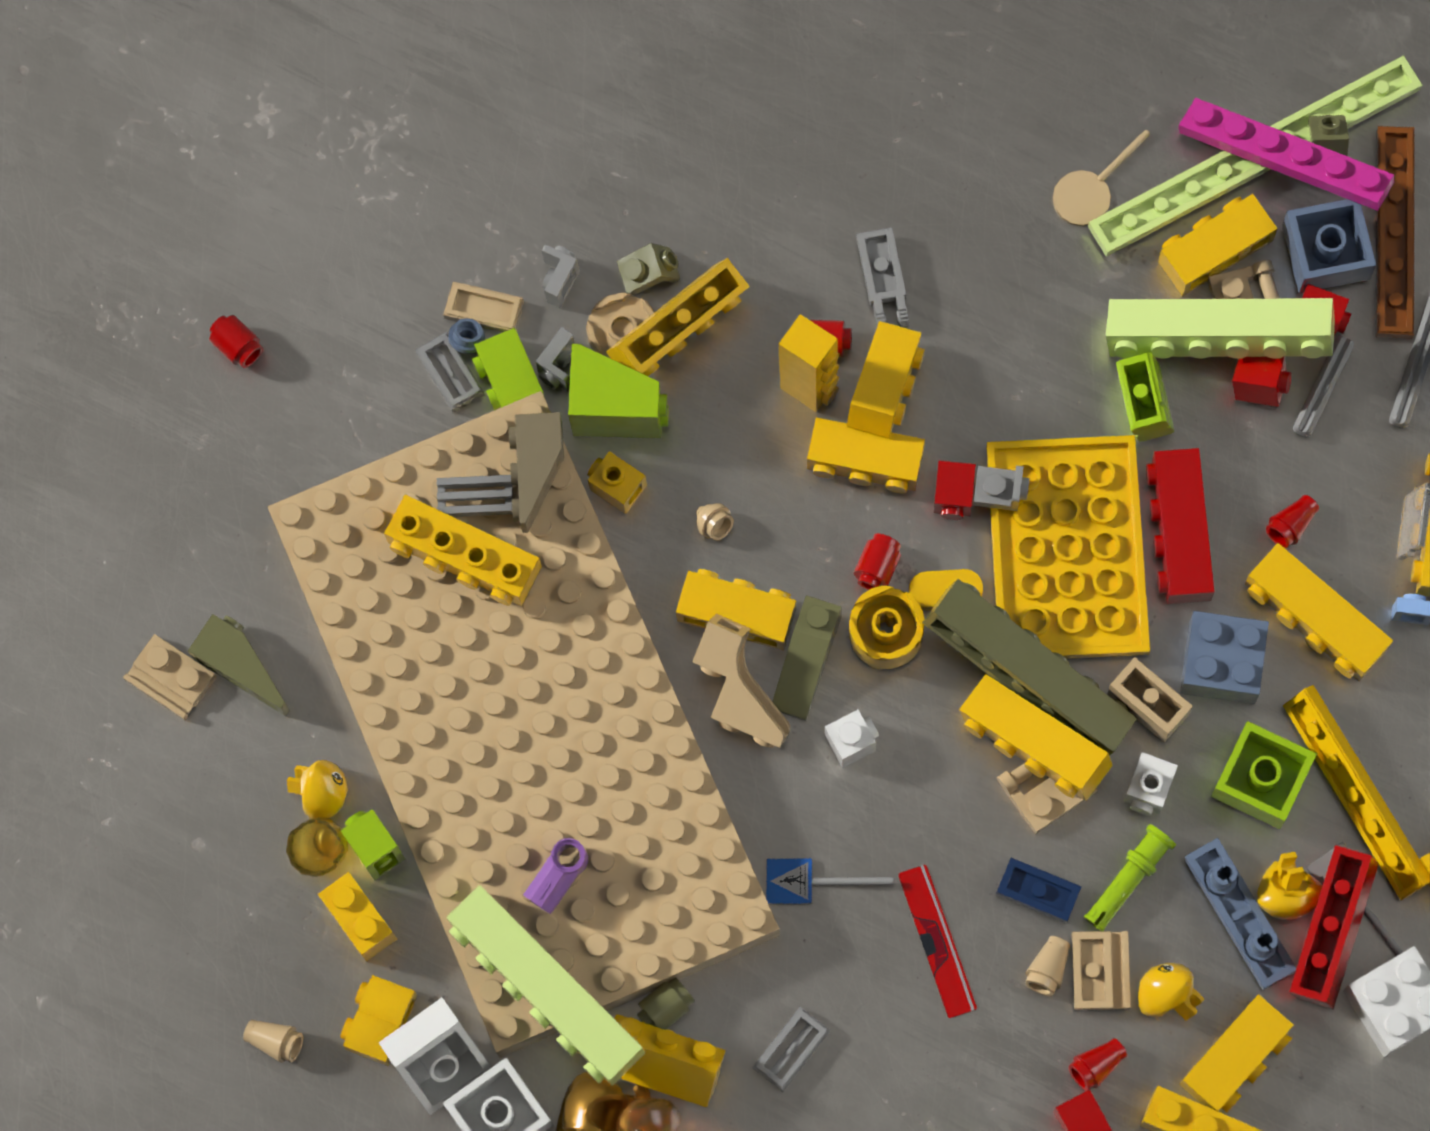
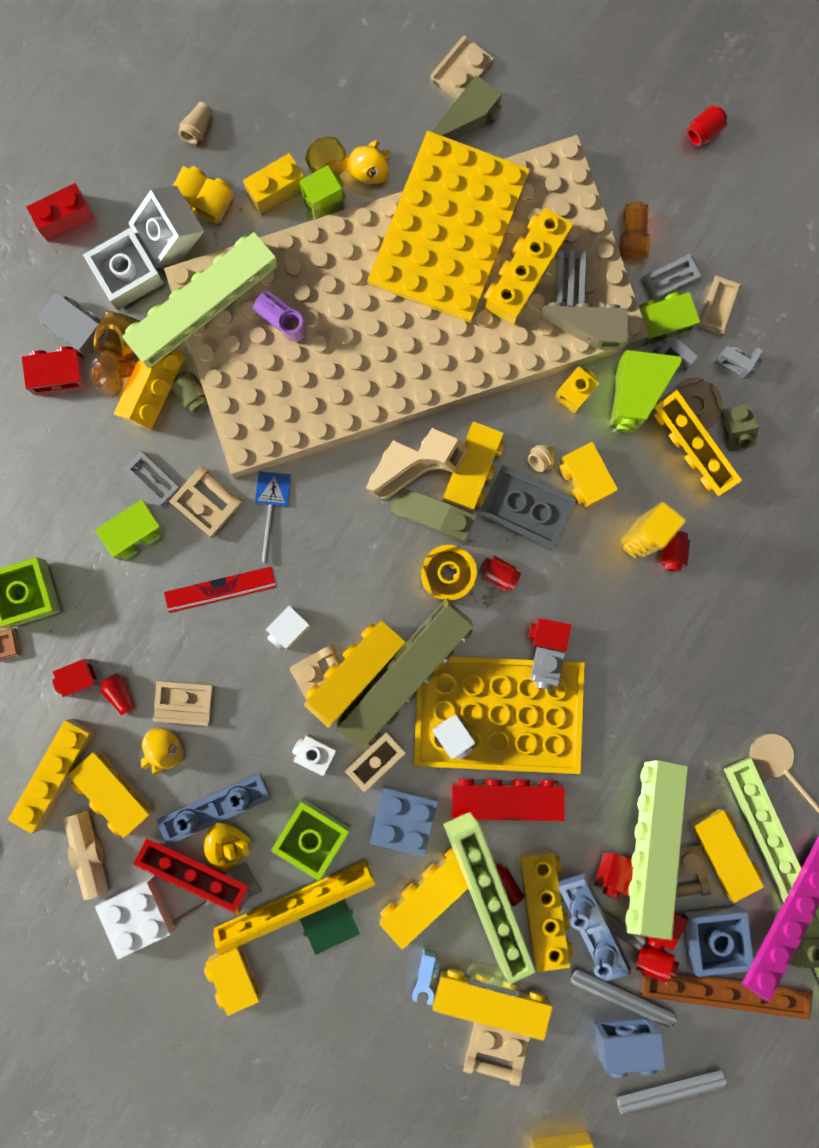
camera: 85 degrees right, 10 degrees up
sand blue plate [448,318,485,354] -> none
yellow brick [807,417,925,493] -> none
white brick [825,710,879,768] -> none
yellow brick [847,321,925,438] -> none
light grey hinge [856,227,909,327] -> none
yellow tile [908,569,983,611] -> none
dark blue plate [996,857,1082,924] -> none
tan cone [1025,936,1070,996] -> none
lime pin [1084,824,1176,931] -> none
lime brick [1116,353,1175,442] -> none
none -> tan piece [63,811,109,900]
none -> lime brick [95,499,164,560]
none -> tan plate [169,466,244,538]
none -> white brick [266,606,311,649]
none -> clear green piece [300,899,360,955]
none -> yellow plate [367,130,530,323]
none -> white brick [432,714,475,760]
none -> yellowish green brick [443,812,535,984]
none -> dark grey plate [479,465,577,550]
none -> yellow brick [518,849,574,972]
none -> sand blue plate [558,873,631,982]
none -> yellow brick [559,442,618,508]
none -> clear orange piece [619,202,650,258]
none -> red brick [635,947,679,983]

